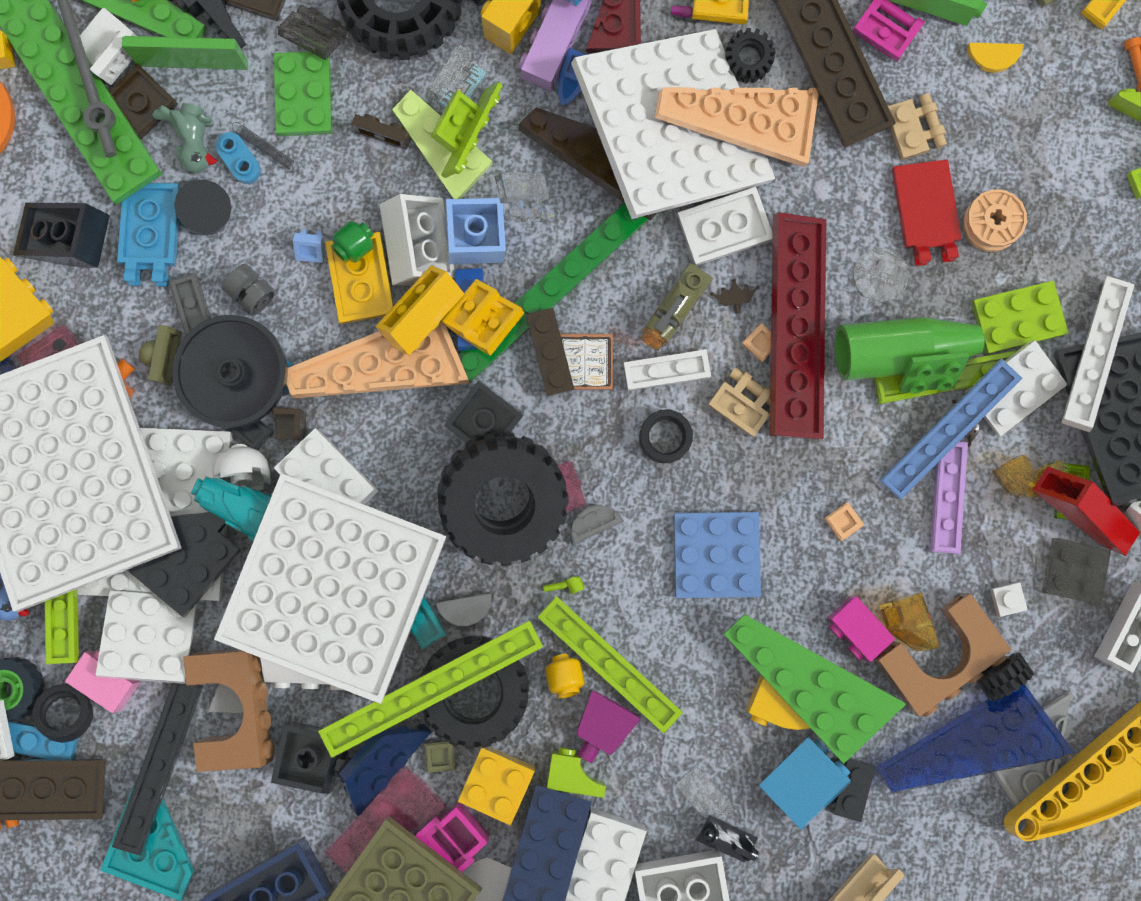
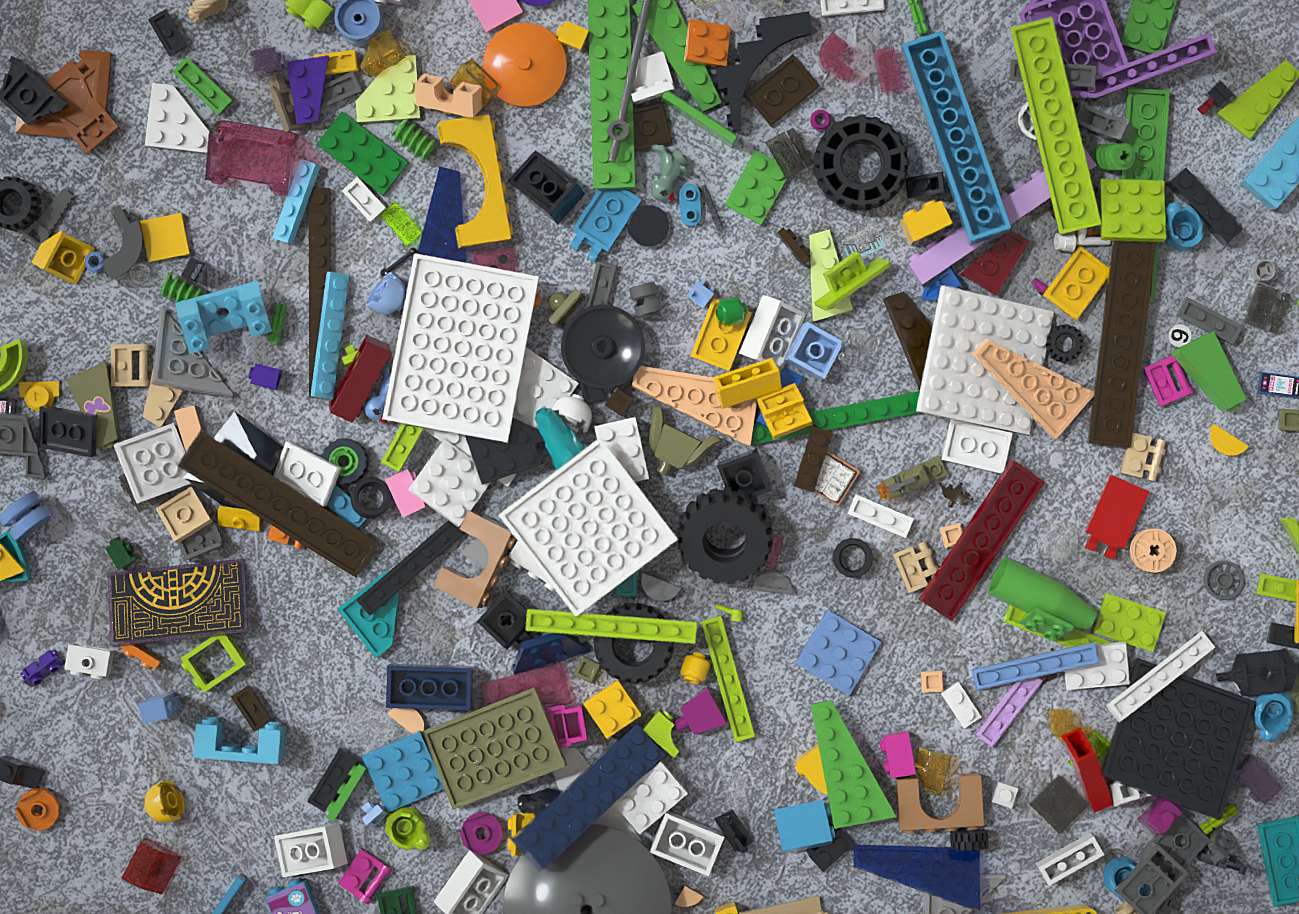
camera: 40 degrees right, 5 degrees up
none -> olive torso [649,405,722,476]
none -> white plate [941,682,981,728]
none -> dark grey wheel [1203,560,1244,600]

